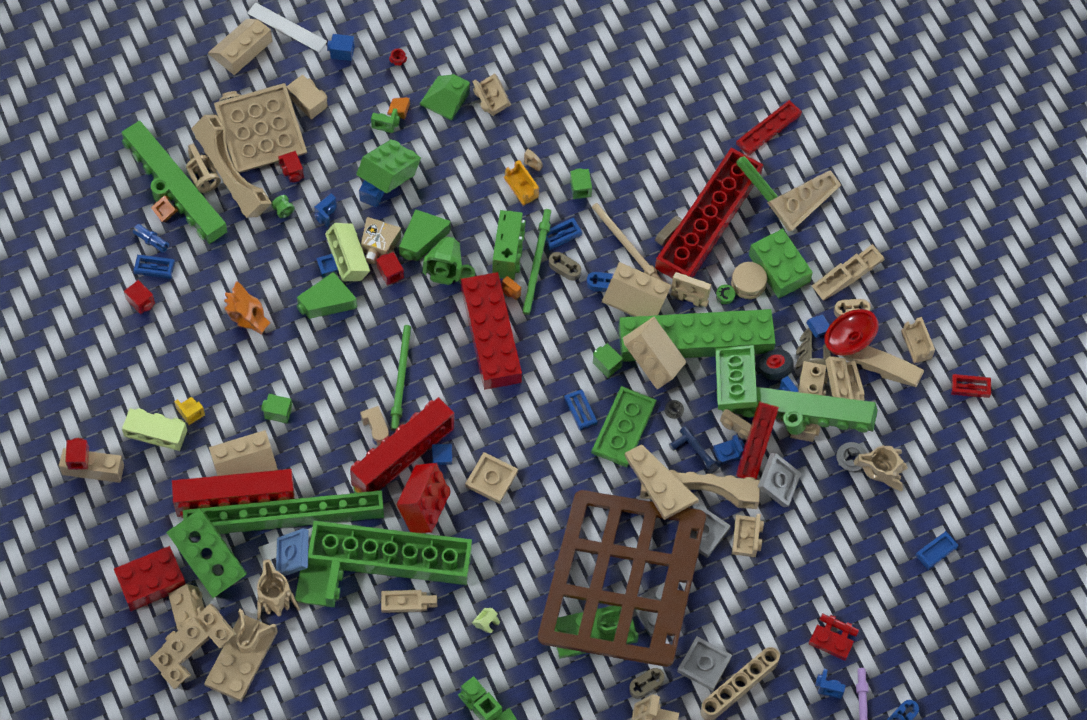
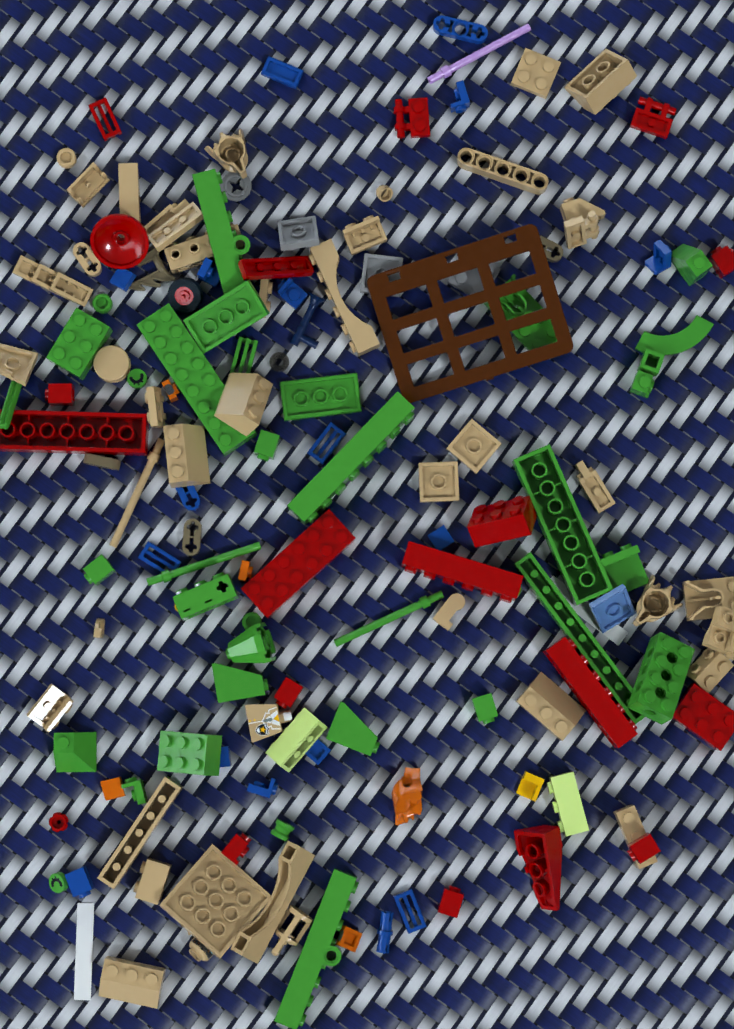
camera: 115 degrees left, 20 degrees up
yellowish green tile [472,608,500,633] -> none
light orange hinge [504,160,539,206] -> none
tan wing [624,444,699,520] -> none
light grey plate [677,636,732,691] -> none
none -> red brick [45,383,75,406]
none -> bright green tile [49,872,69,893]
none -> tan tile [56,148,77,169]
none -> bright green tile [92,294,113,314]
none -> tan brick [97,776,183,889]
none -> orange plate [161,379,179,403]
none -> bright green tile [230,336,258,373]
none -> bright green brick [287,391,415,525]
none -> tan hinge [376,185,393,202]
none -> tan plate [446,419,502,474]
none -> red wedge [514,825,562,911]

